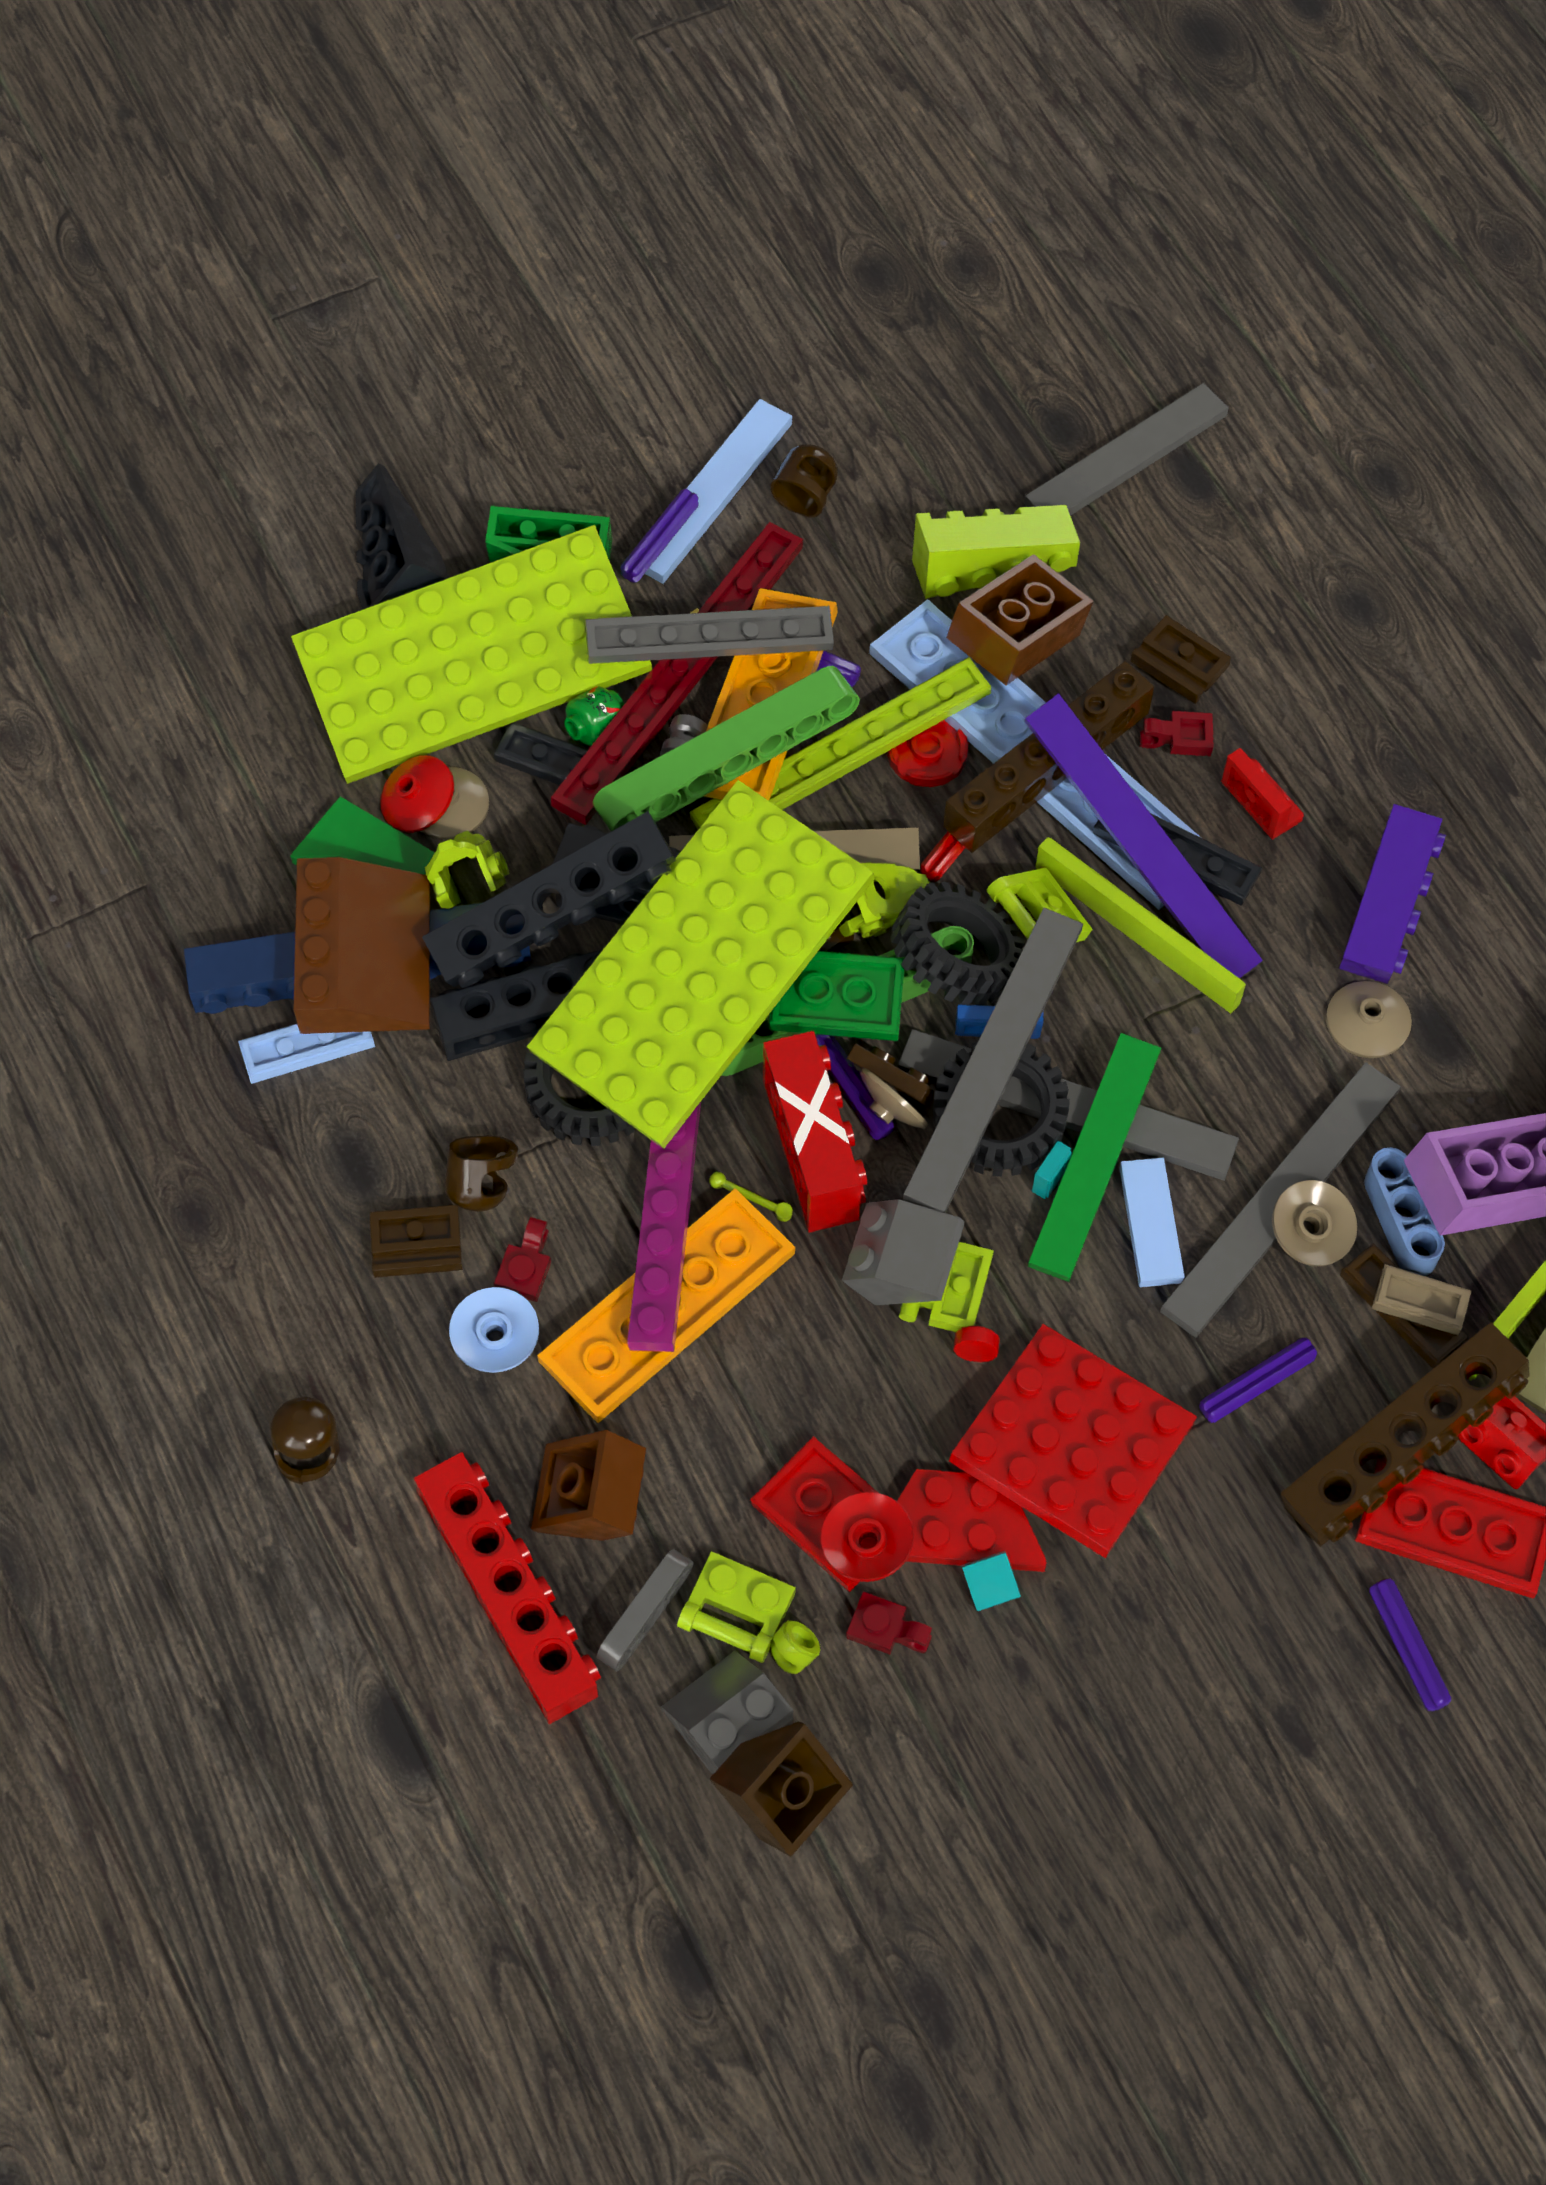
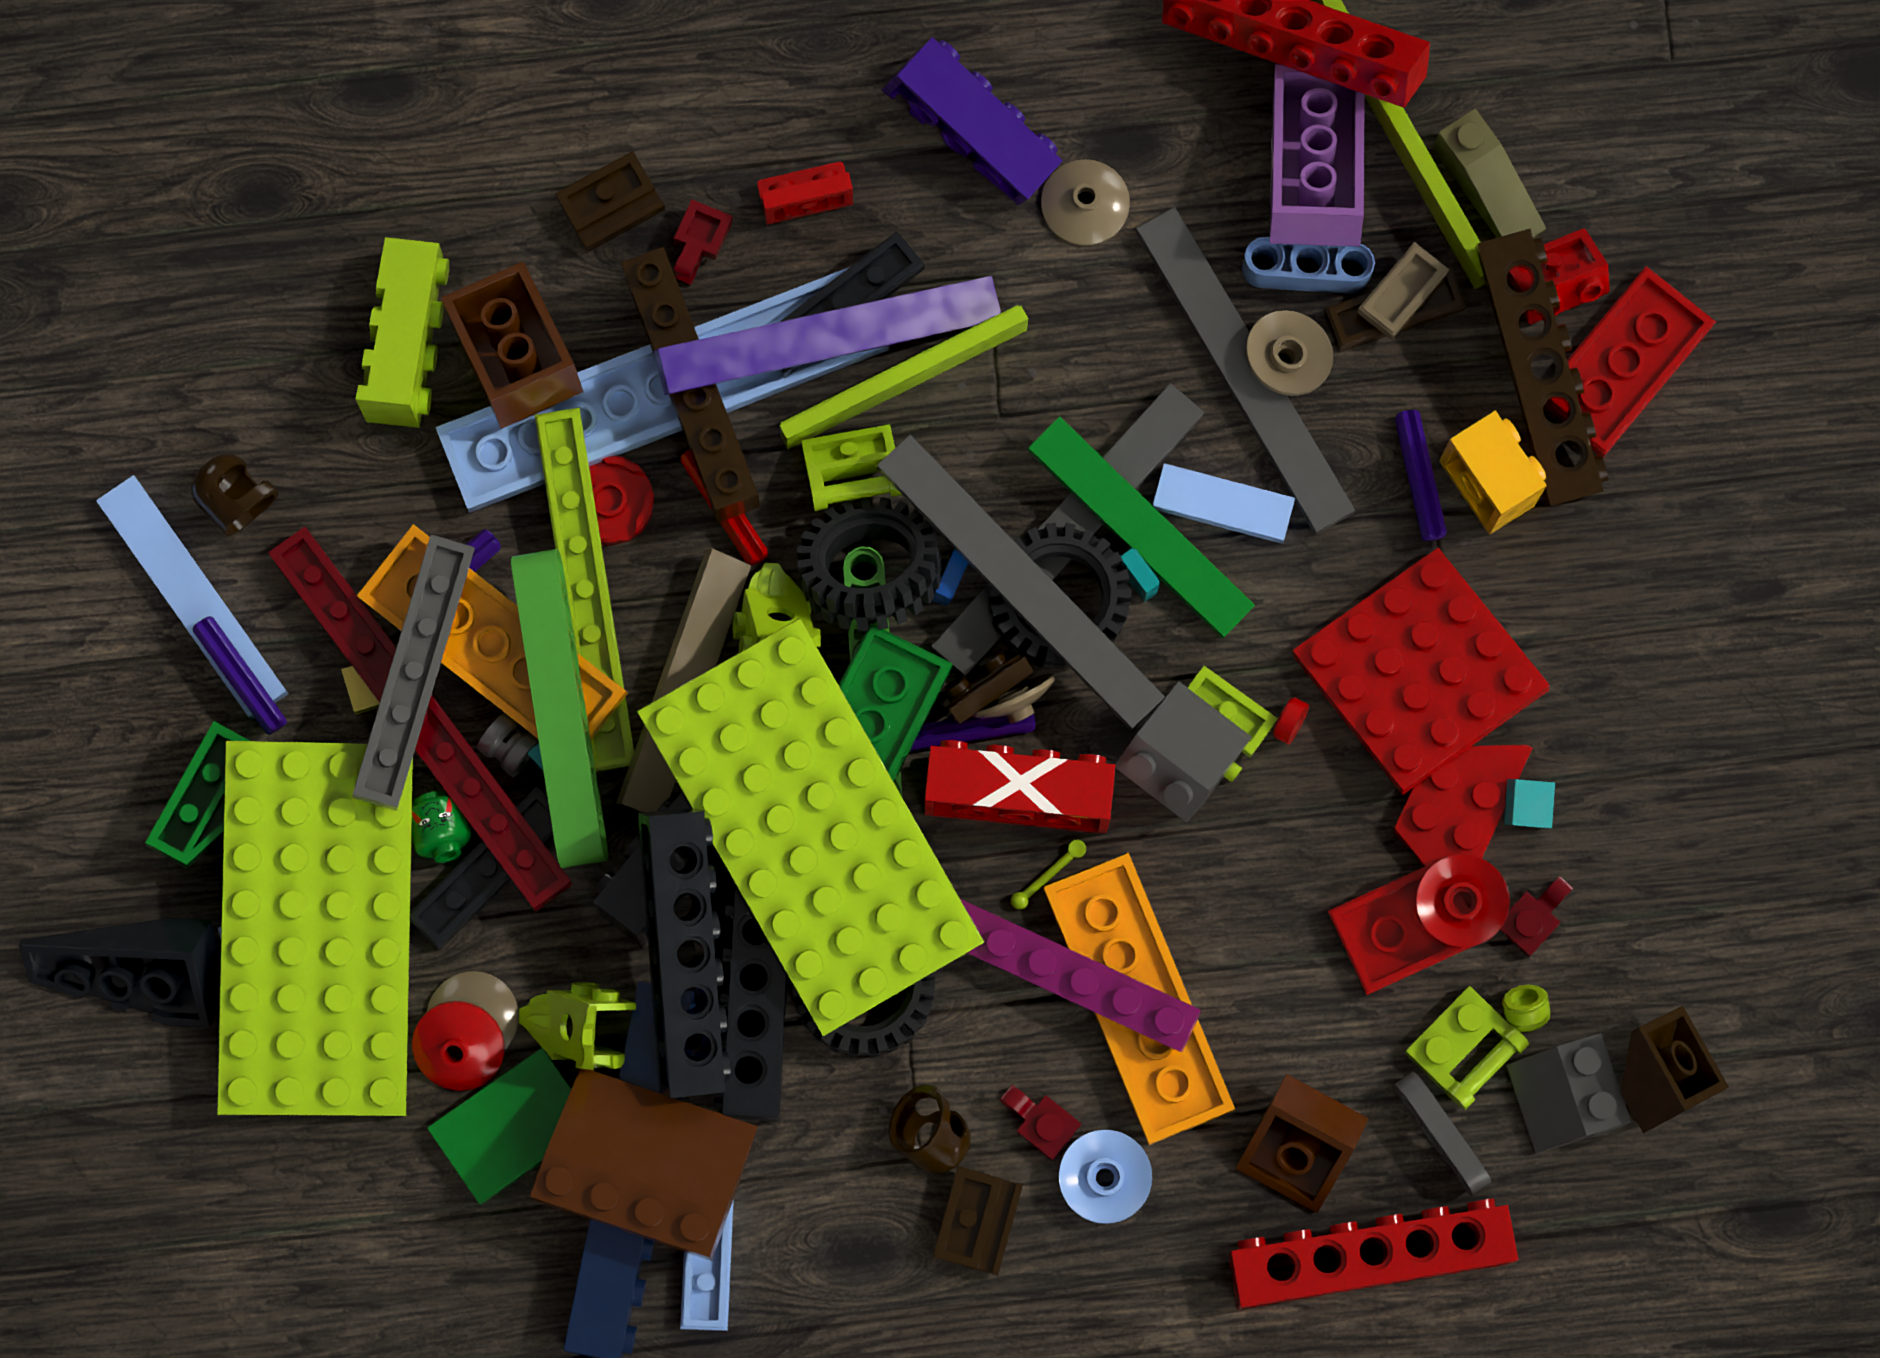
camera: 70 degrees left, 15 degrees up
dark grey tile [1024,383,1229,516] -> none
dark purple axle [1369,1579,1451,1712] -> none
none -> yellow brick [1439,410,1547,535]

